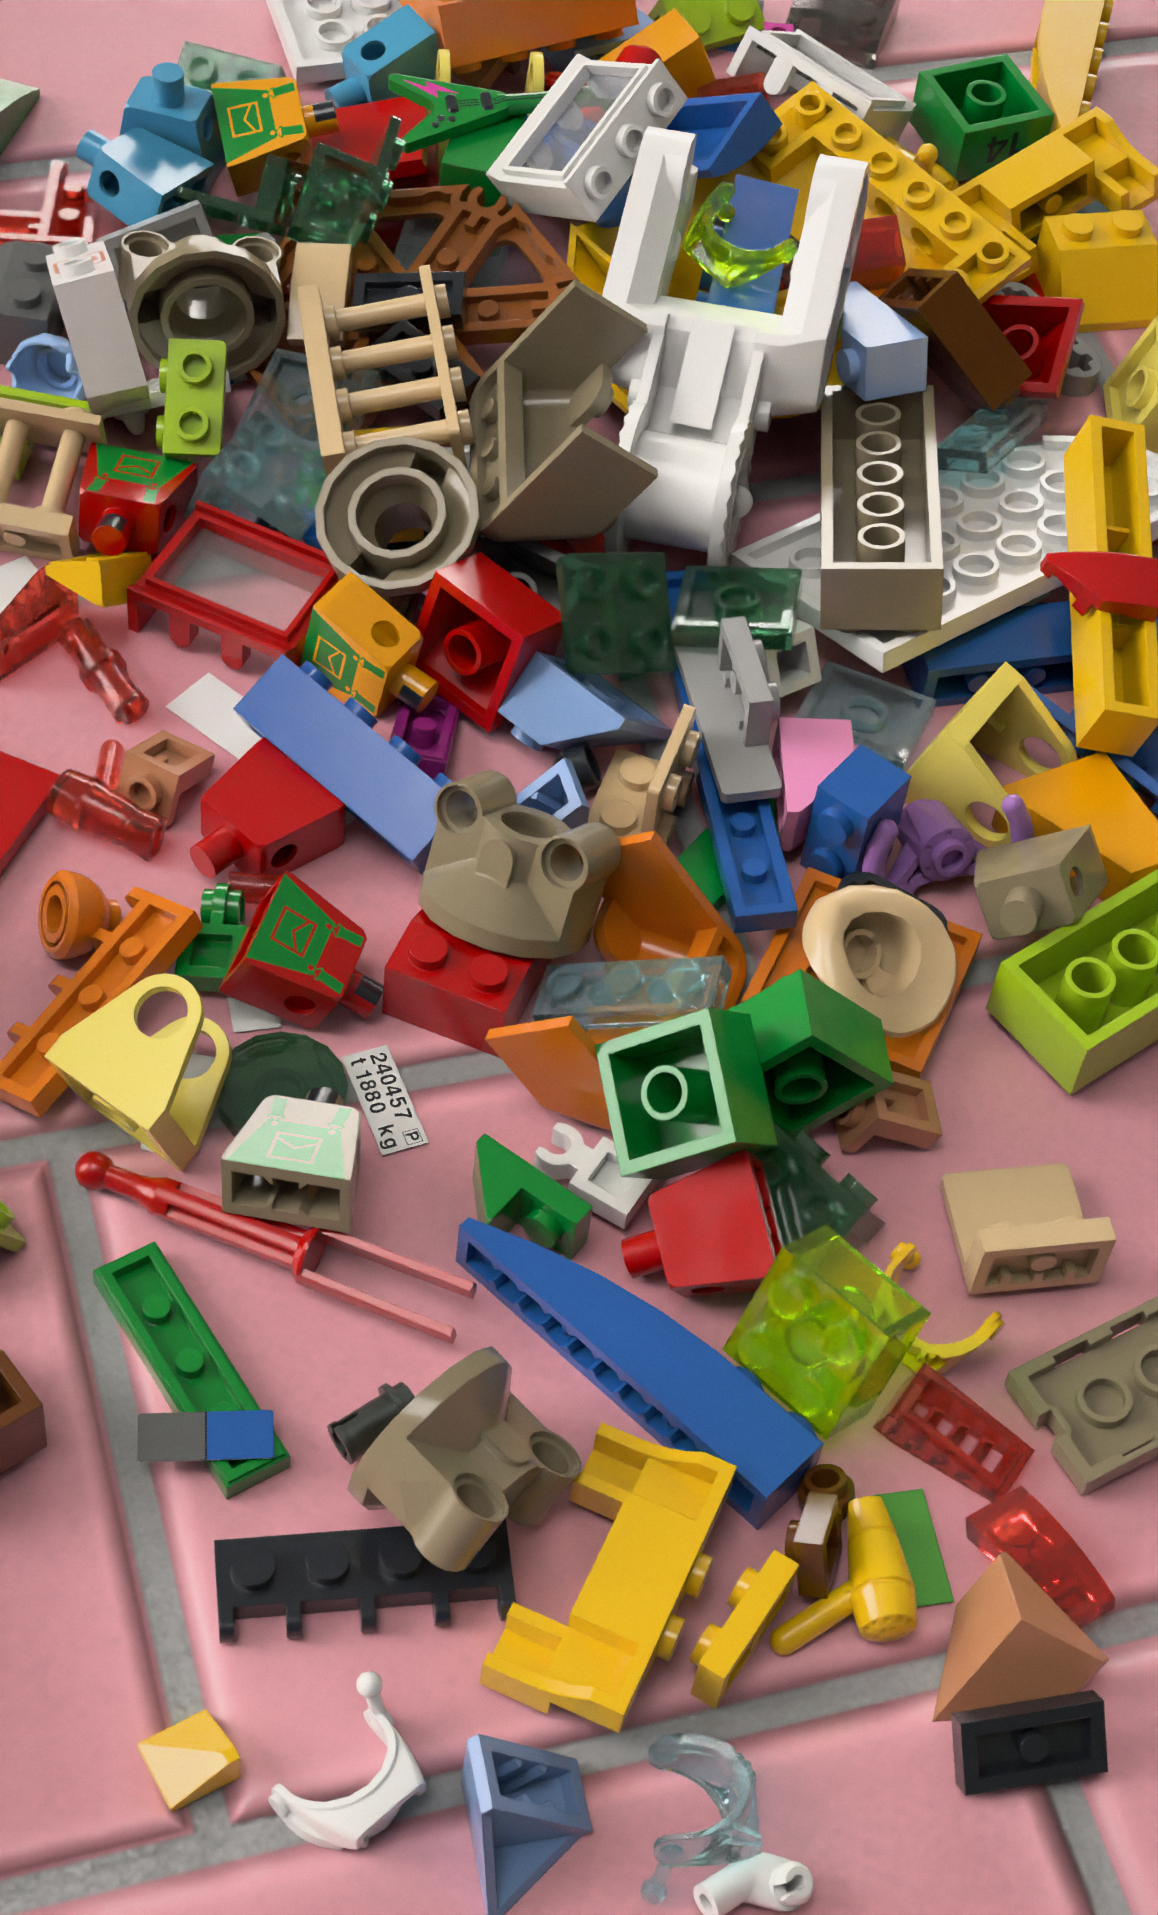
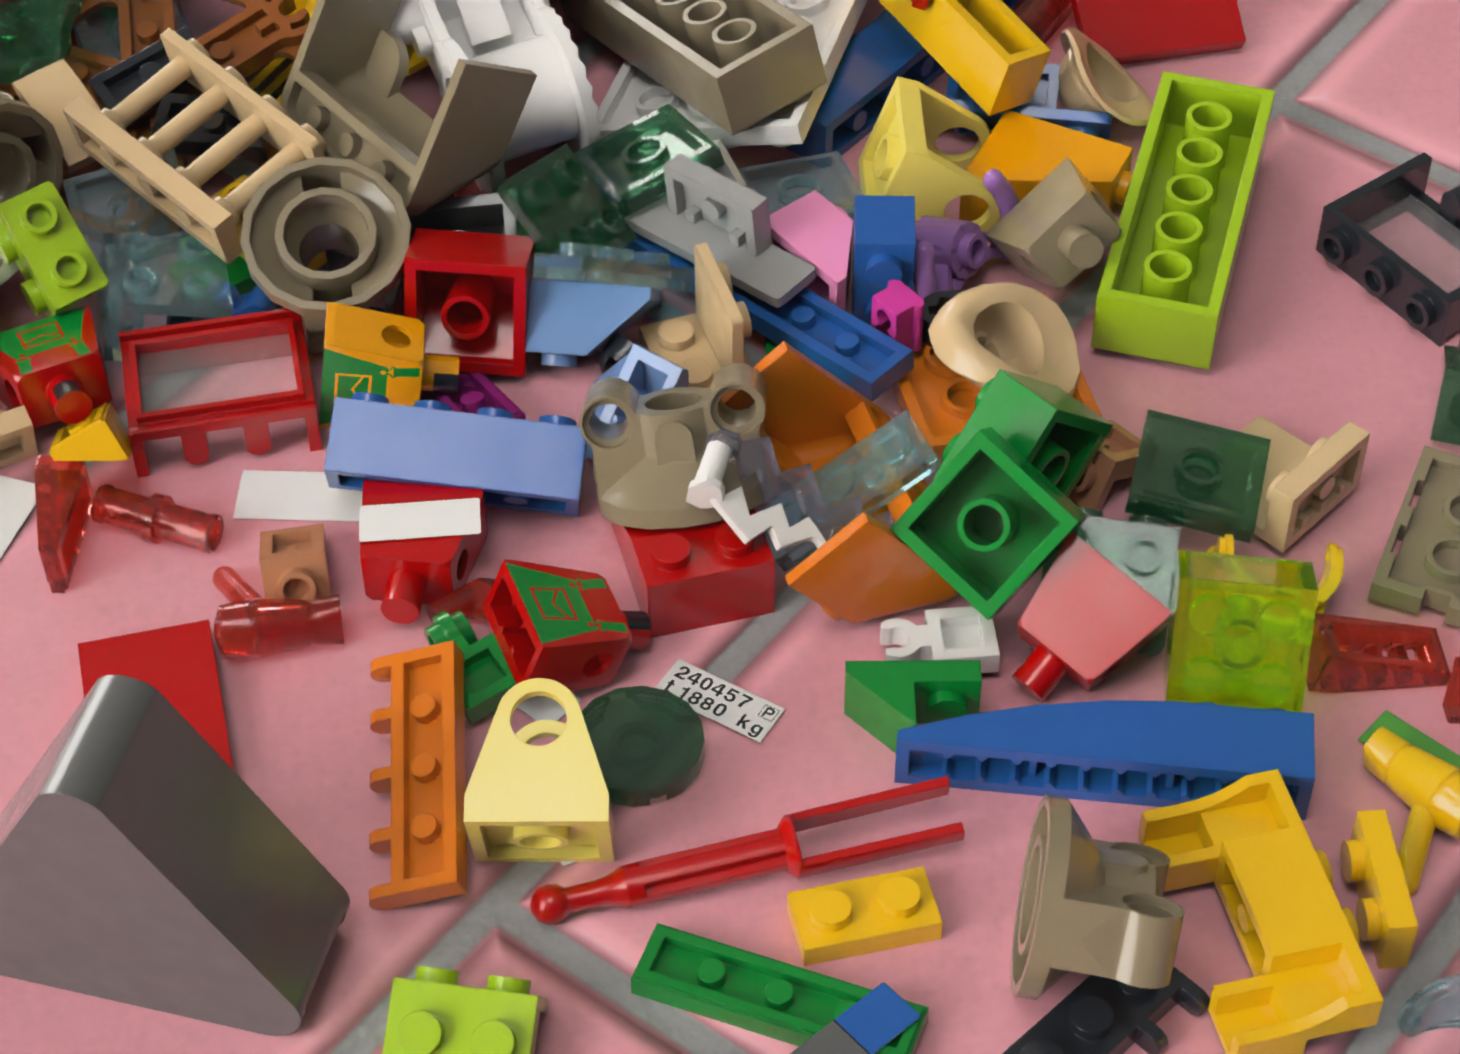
camera: 30 degrees left, 5 degrees down
orange brick [38,870,121,960] -> none
dark tan torso [221,1087,361,1233] -> none
pearl dark grey pin [327,1382,415,1465] -> none
reddish brown plate [785,1464,856,1599] -> none
none -> white sticker [359,498,481,542]
none -> clear light blue plate [533,242,693,292]
none -> piece [686,428,894,551]
none -> yellow plate [787,866,943,966]
none -> dark pink piece [871,279,924,351]
none -> clear green plate [1124,409,1271,543]

